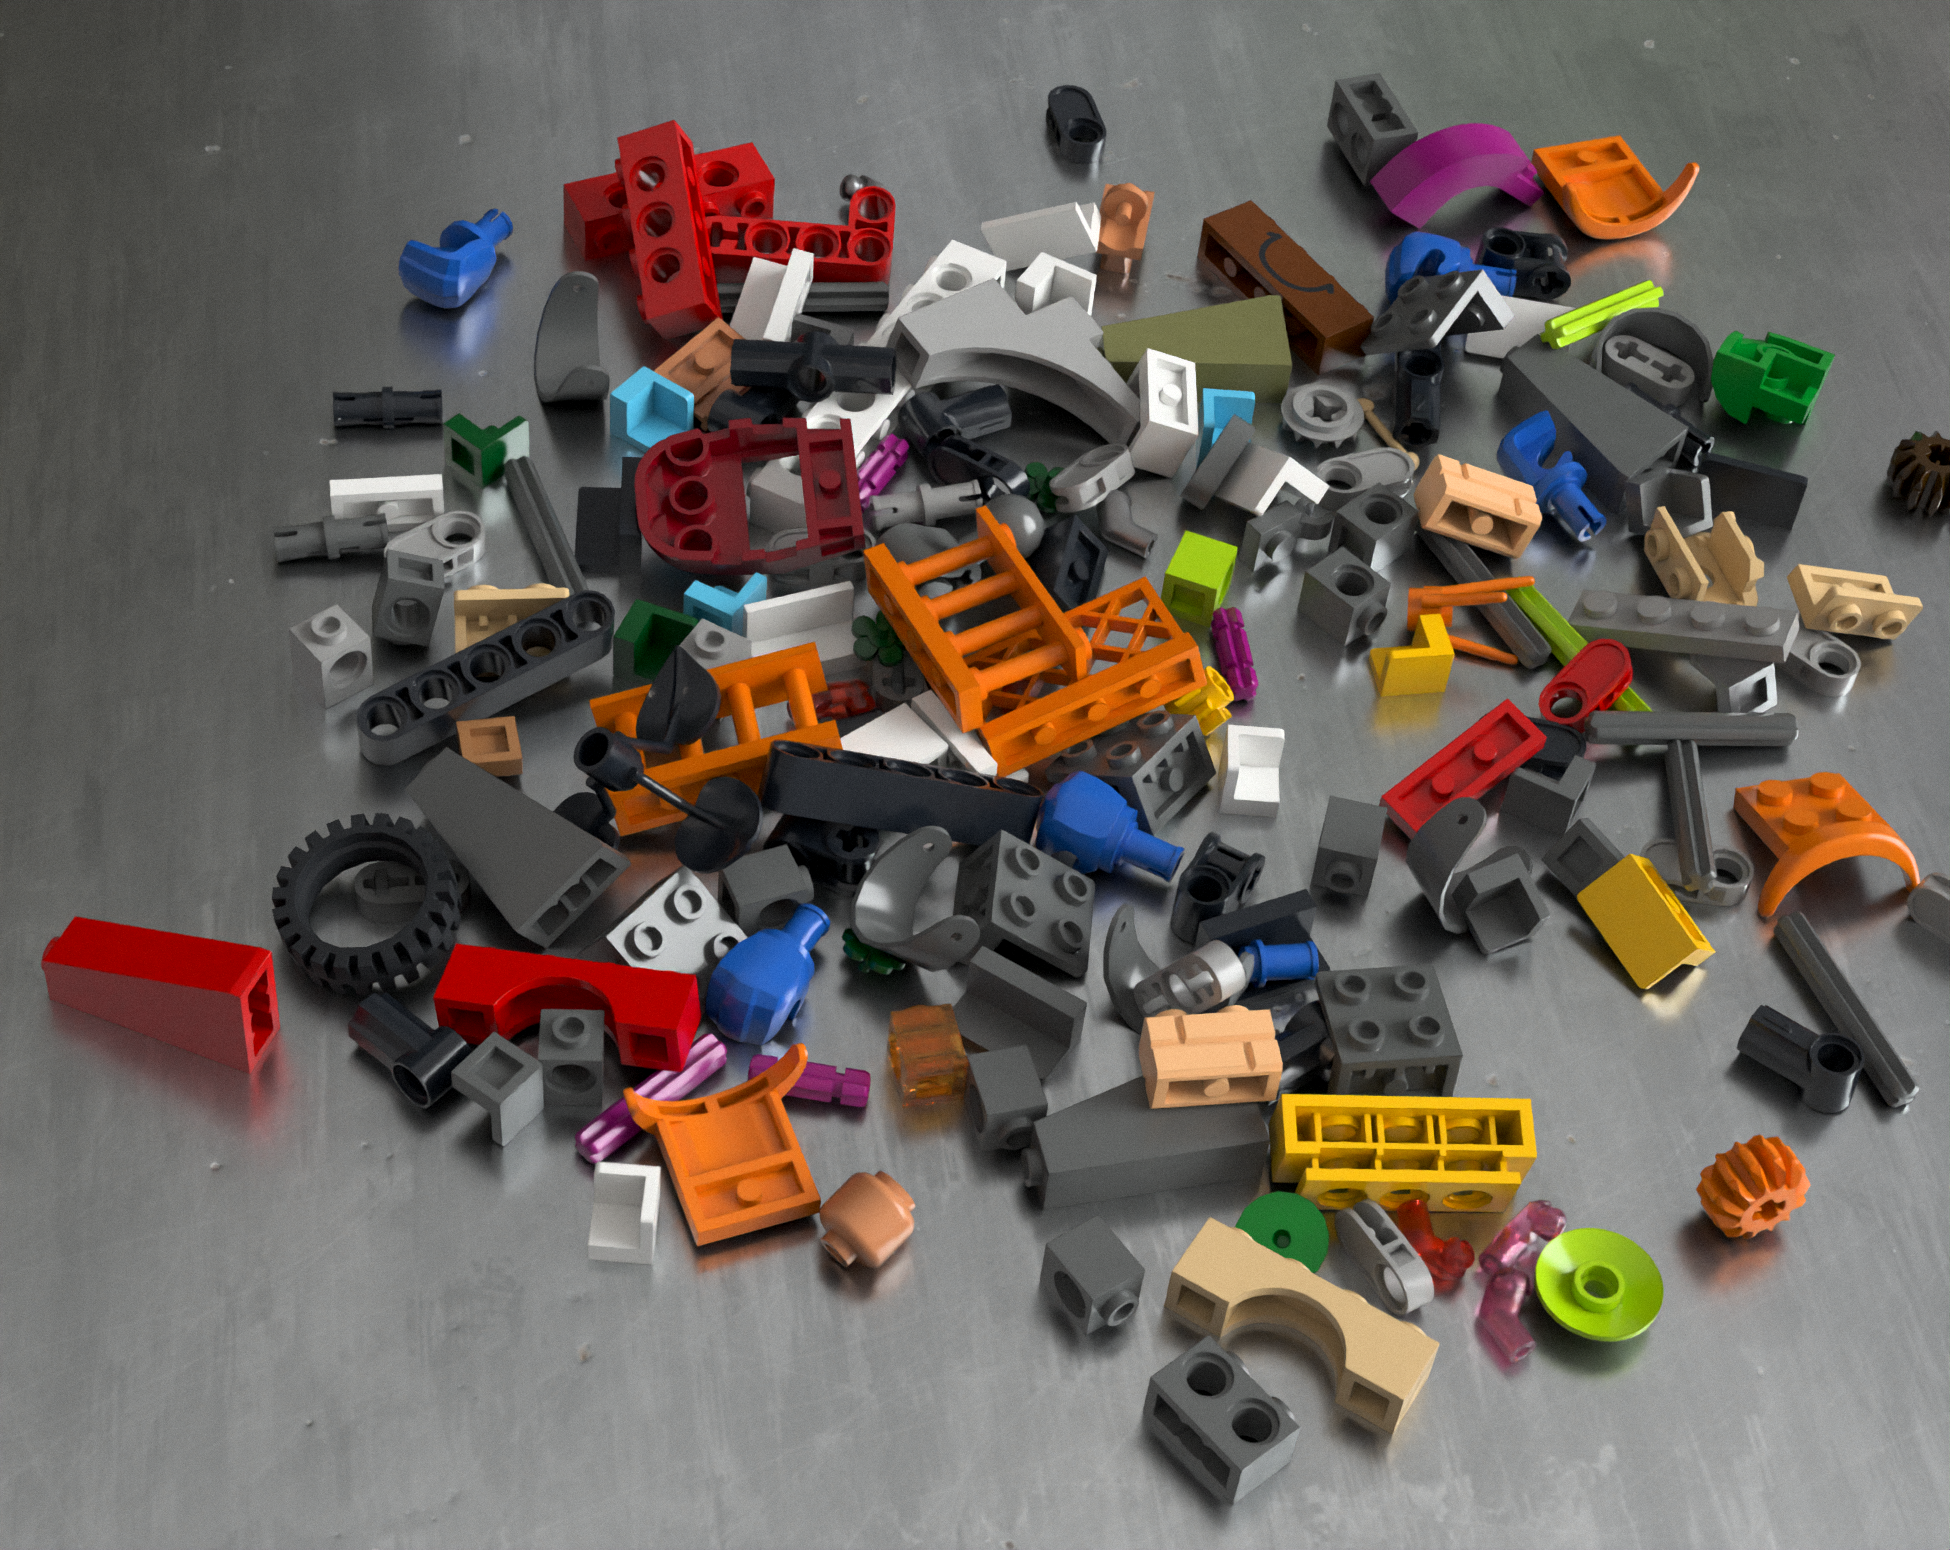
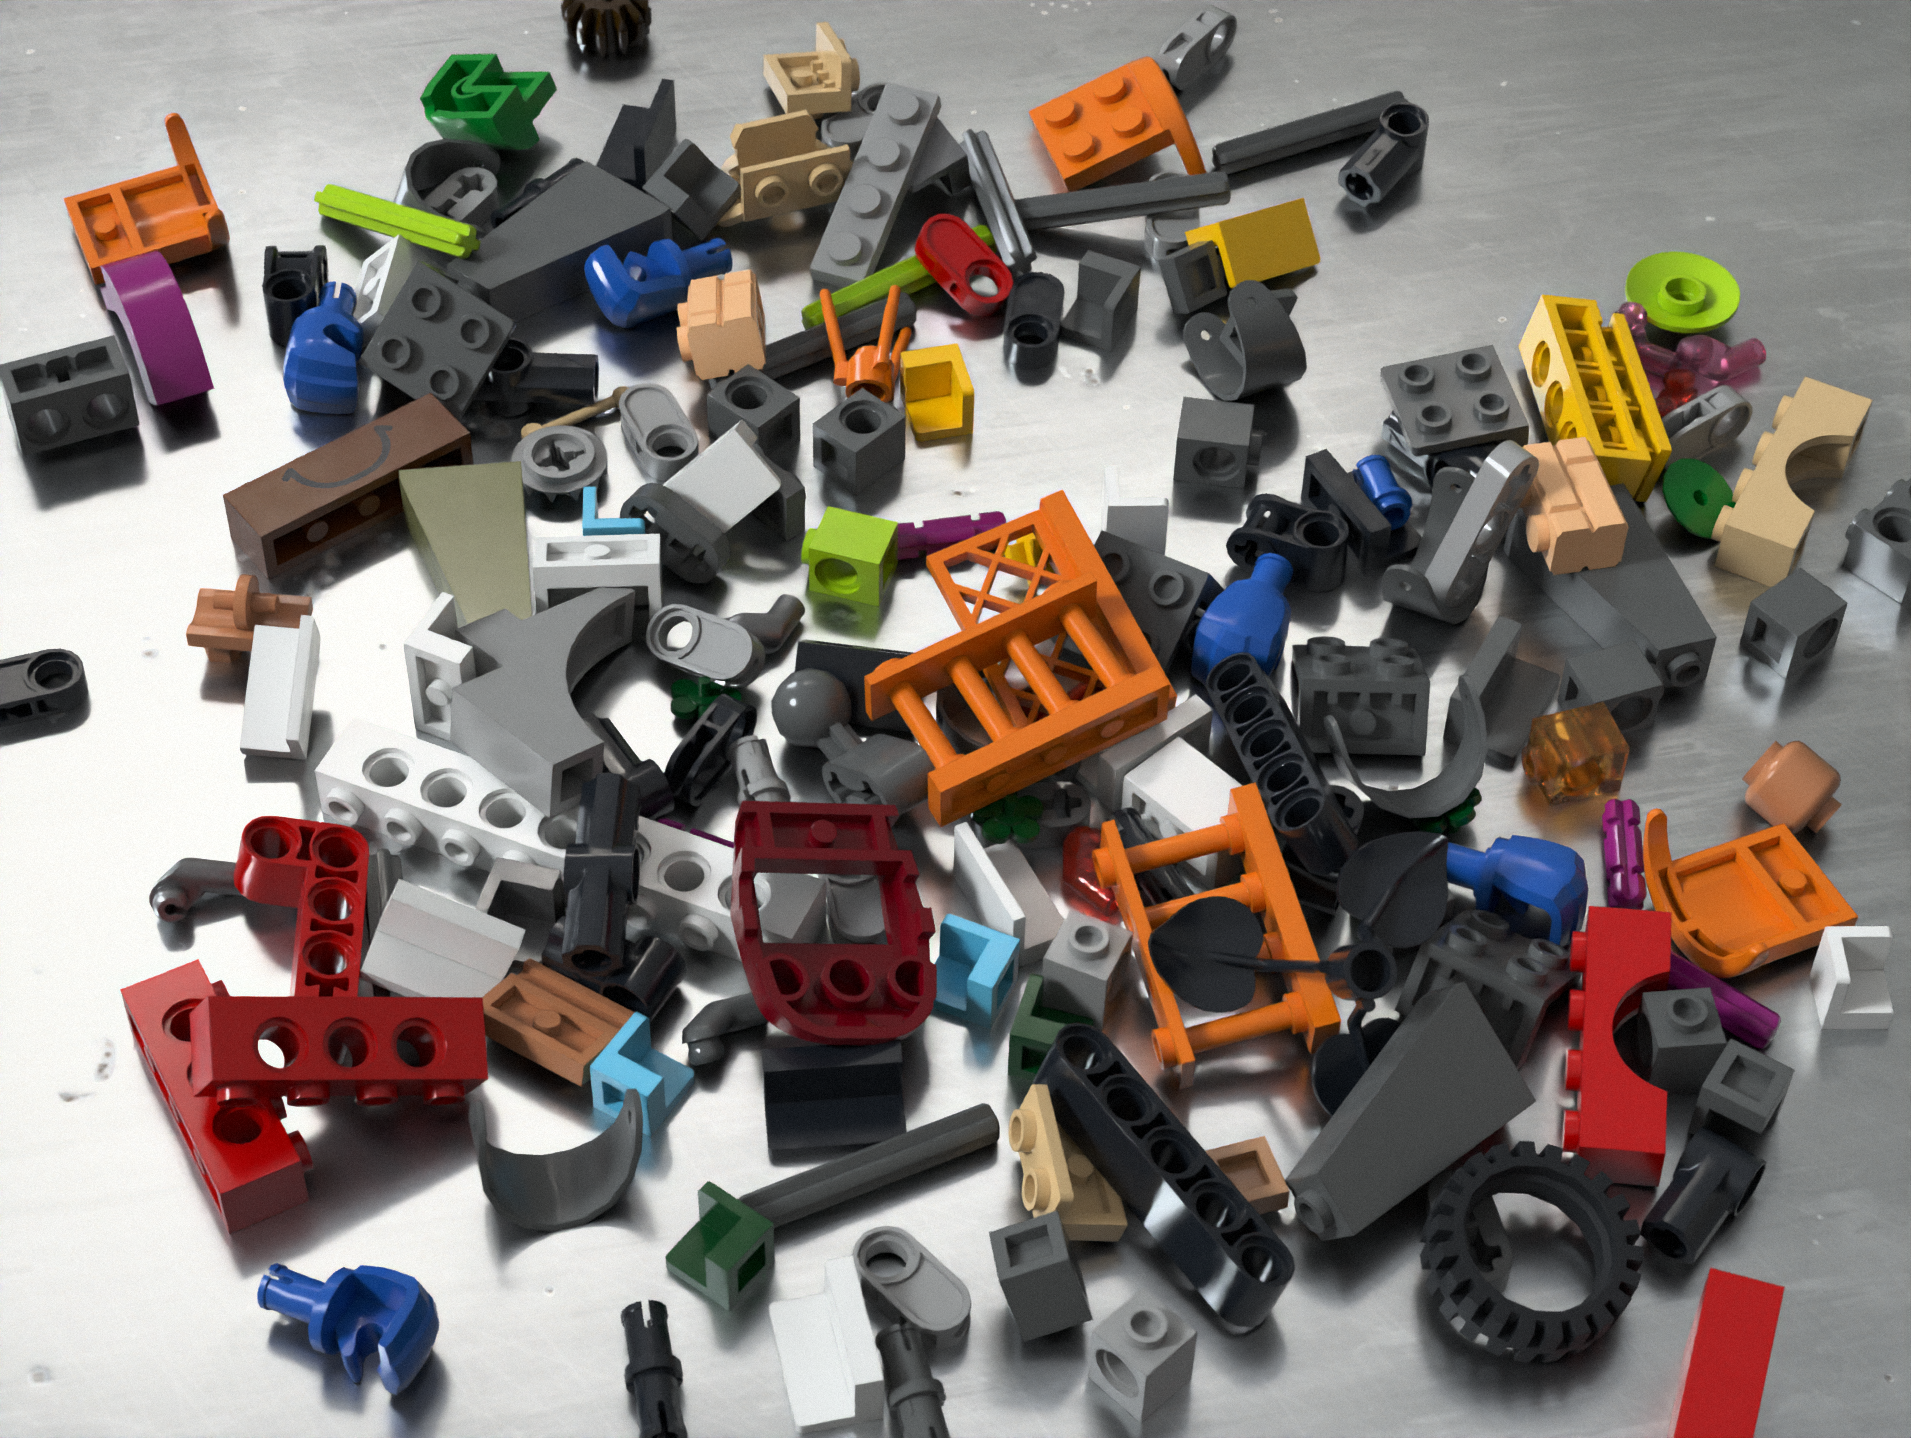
camera: 90 degrees left, 0 degrees up
red plate [1379,698,1547,840] -> none
orange gear [1696,1134,1811,1239] -> none

